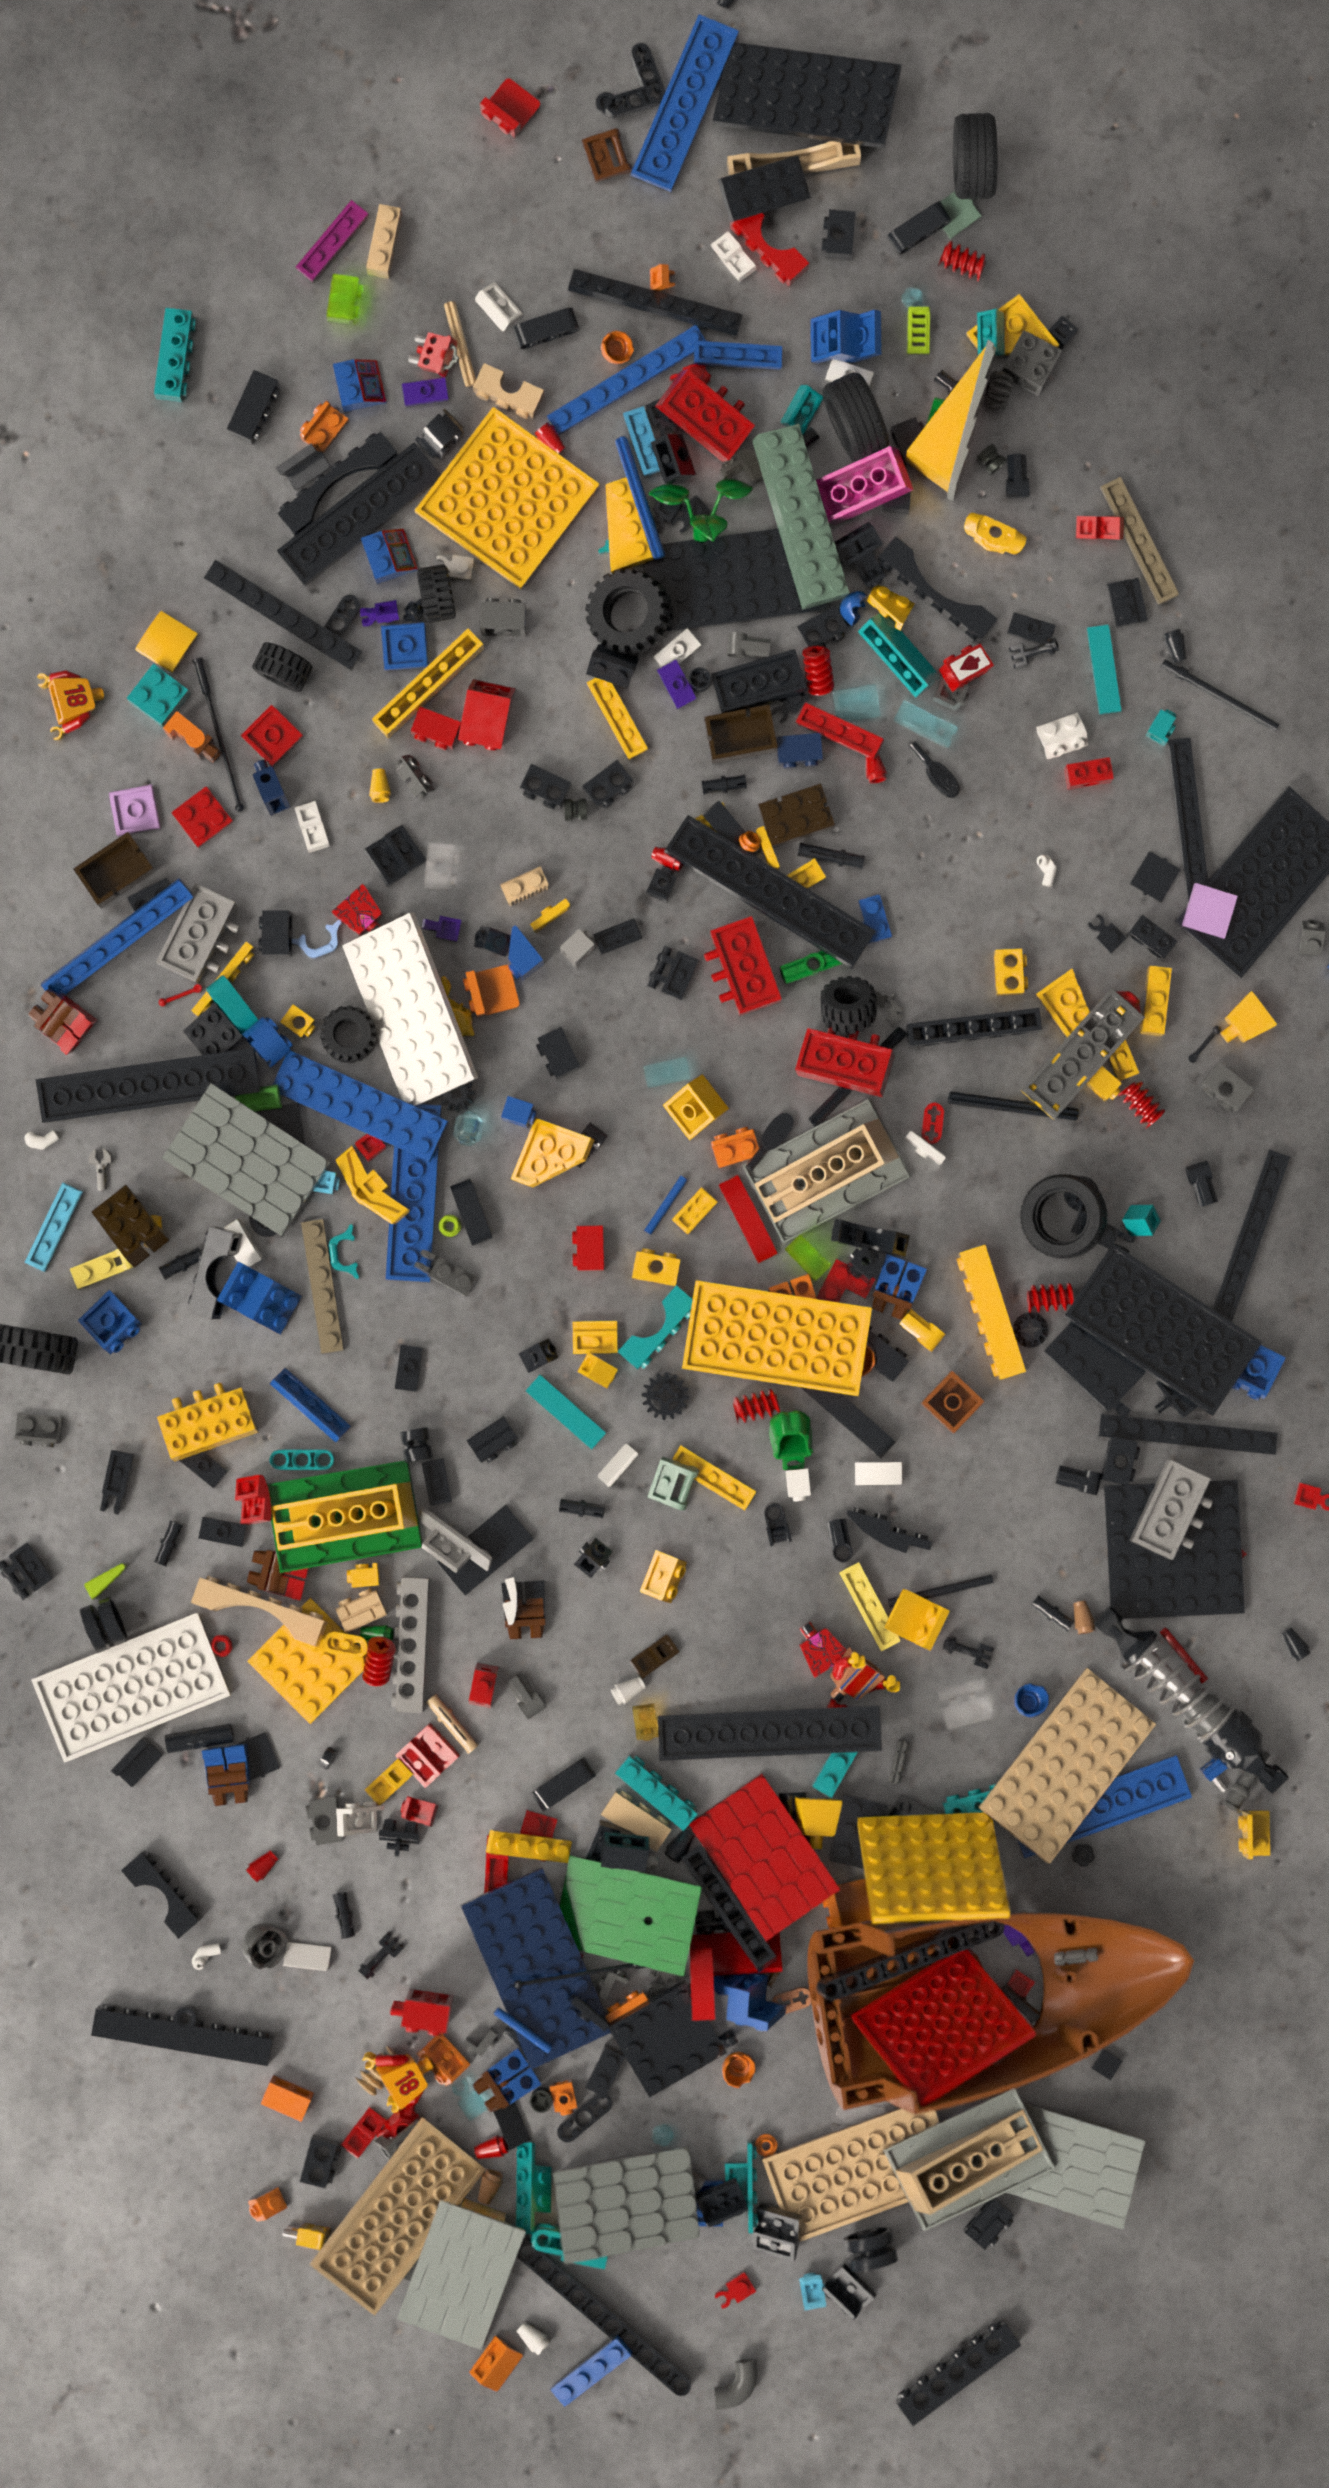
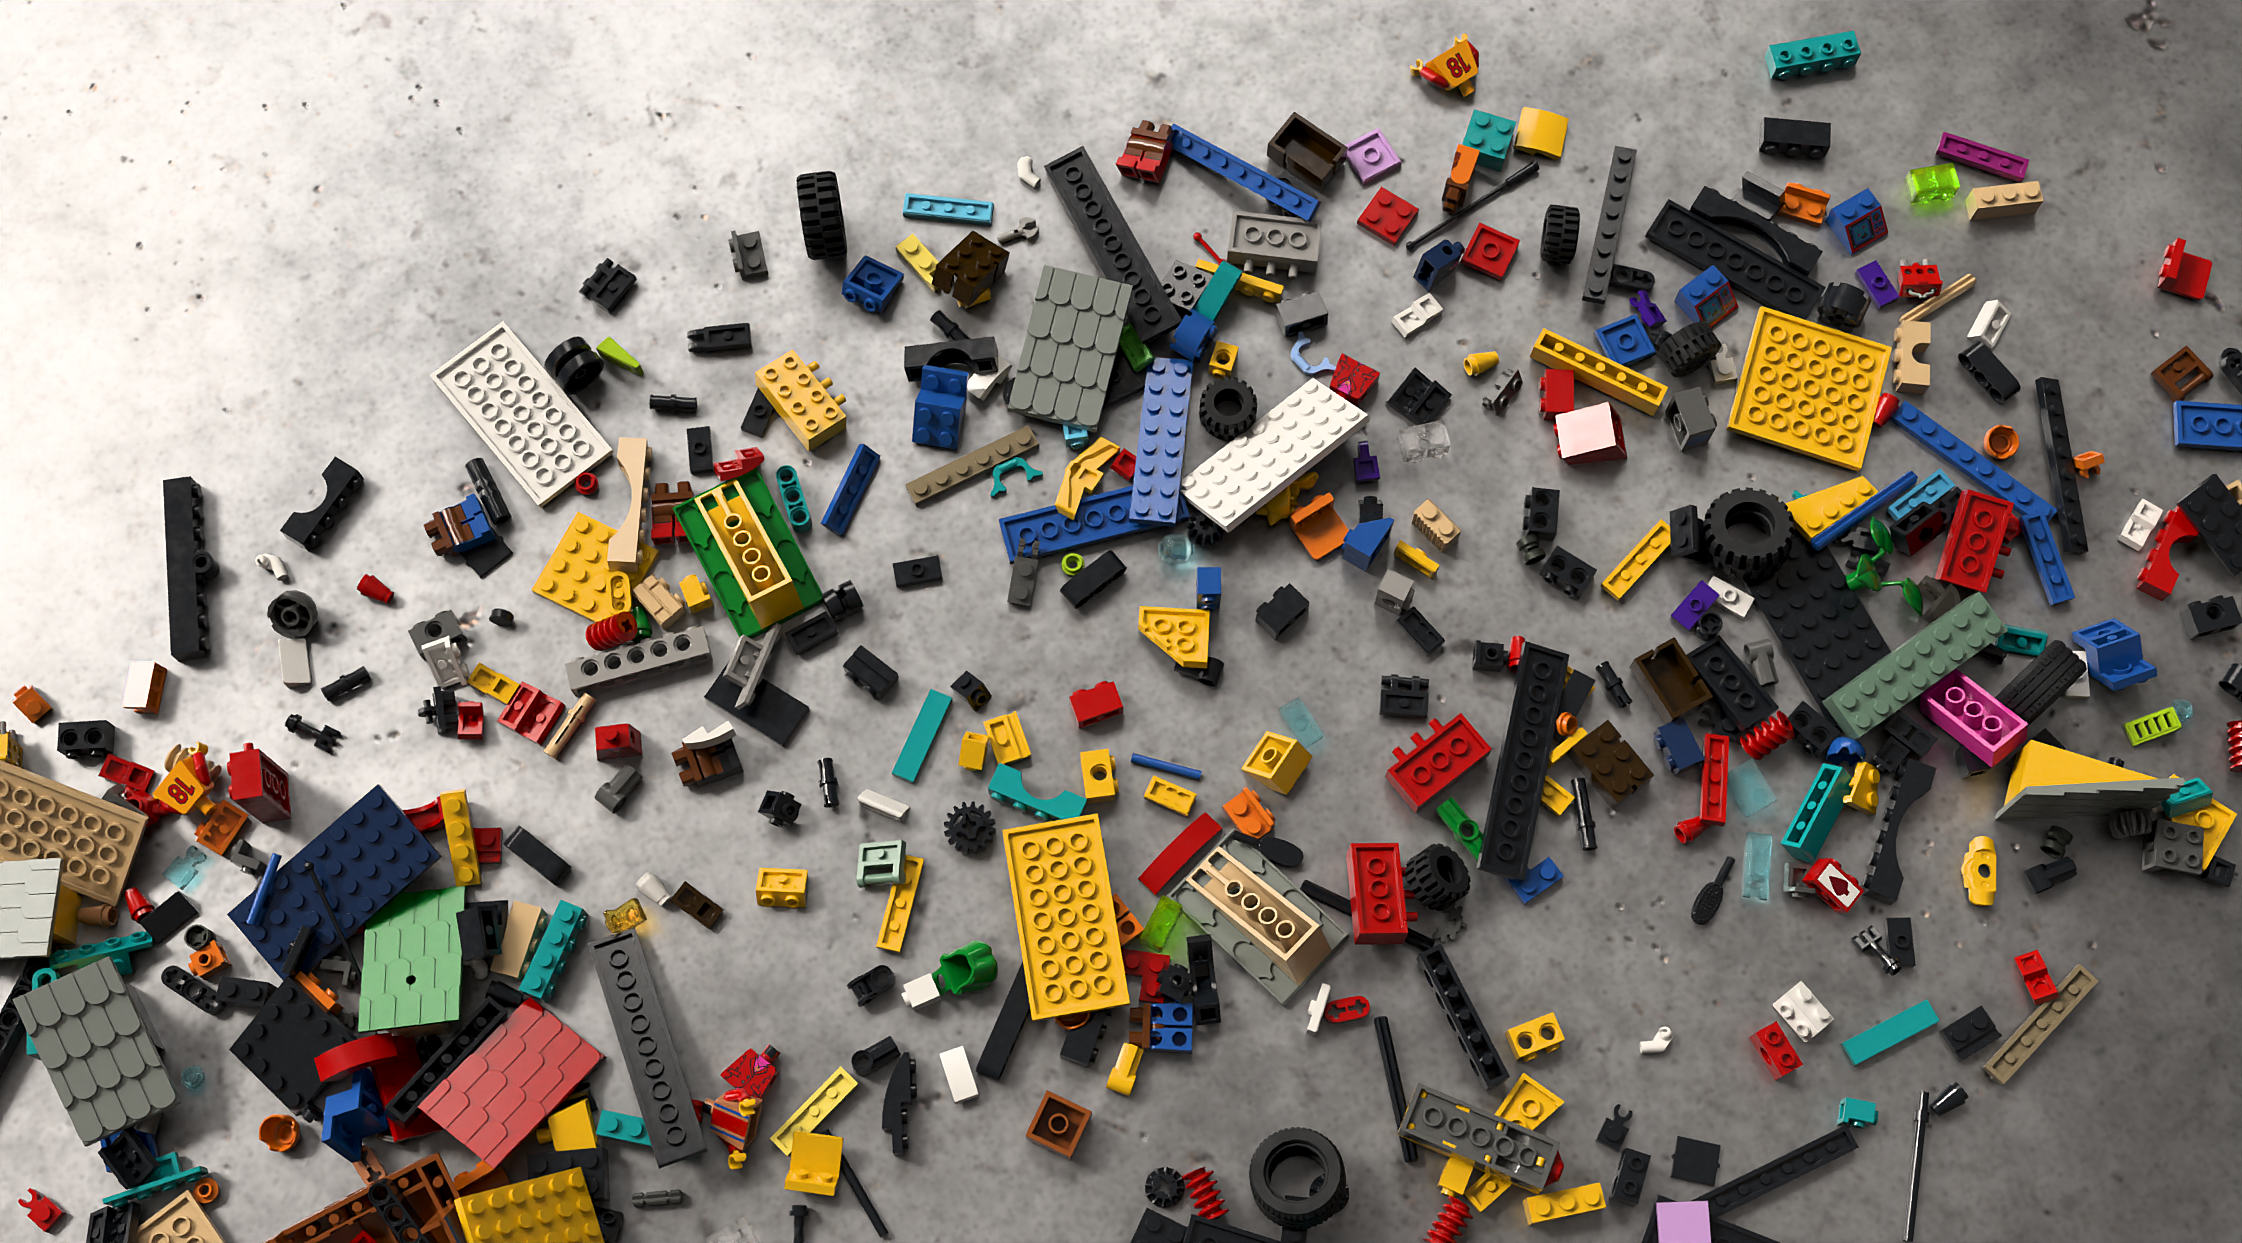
camera: 75 degrees right, 15 degrees down
black panel [111,1737,162,1787] -> none
blue hips [472,2048,542,2113] -> none
red piece [733,1389,781,1424] -> none
yellow brick [956,1245,1026,1380] -> none

